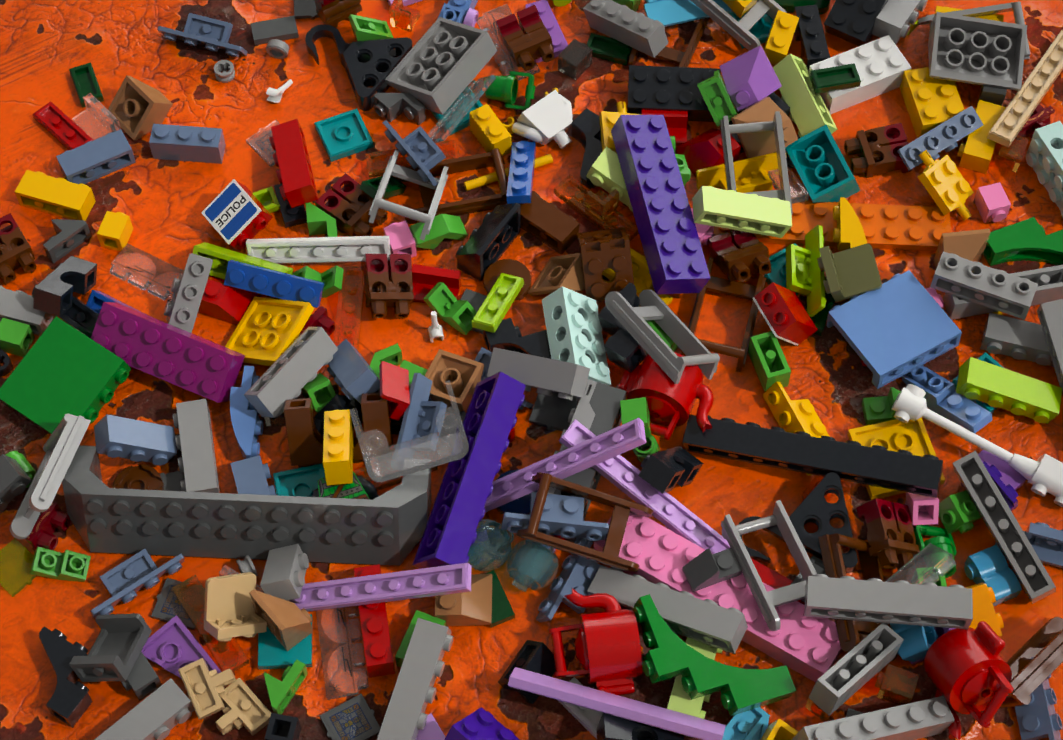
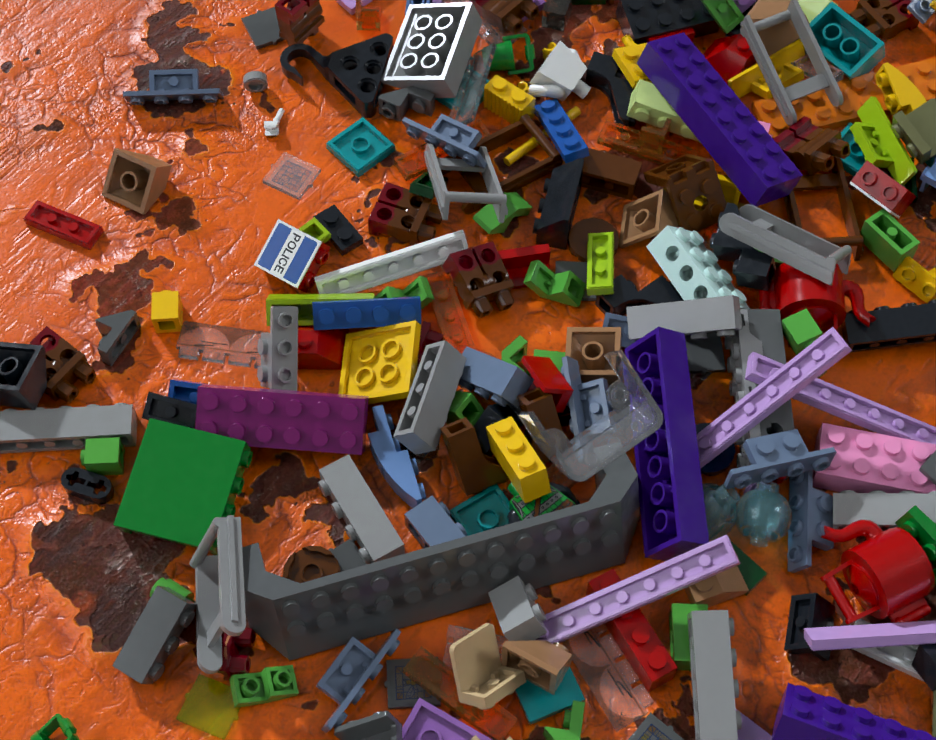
camera: 20 degrees left, 0 degrees up
yellow brick [15,170,96,221] -> none
black arch [32,256,97,317] -> none
sand blue brick [56,129,136,184] -> none
dark green tile [69,63,104,108] -> none
clear panel [72,93,121,140] -> none
sand blue brick [94,414,177,465] -> none
sand blue brick [149,124,226,164] -> none
light grey bush [214,60,235,83] -> none
light grey bush [236,555,258,576] -> none
dark grey tile [250,16,299,45] -> none
red brick [269,119,319,208] -> none
bright green slope [305,203,338,237] -> none
bright green slope [348,14,393,41] -> none
bright pink brick [383,221,417,261] -> none
white hand [428,311,444,343] -> none
reddish brown piece [516,472,653,572] -> none
black arch [638,446,704,494] -> none
yellowish green brick [692,186,792,238] -> none

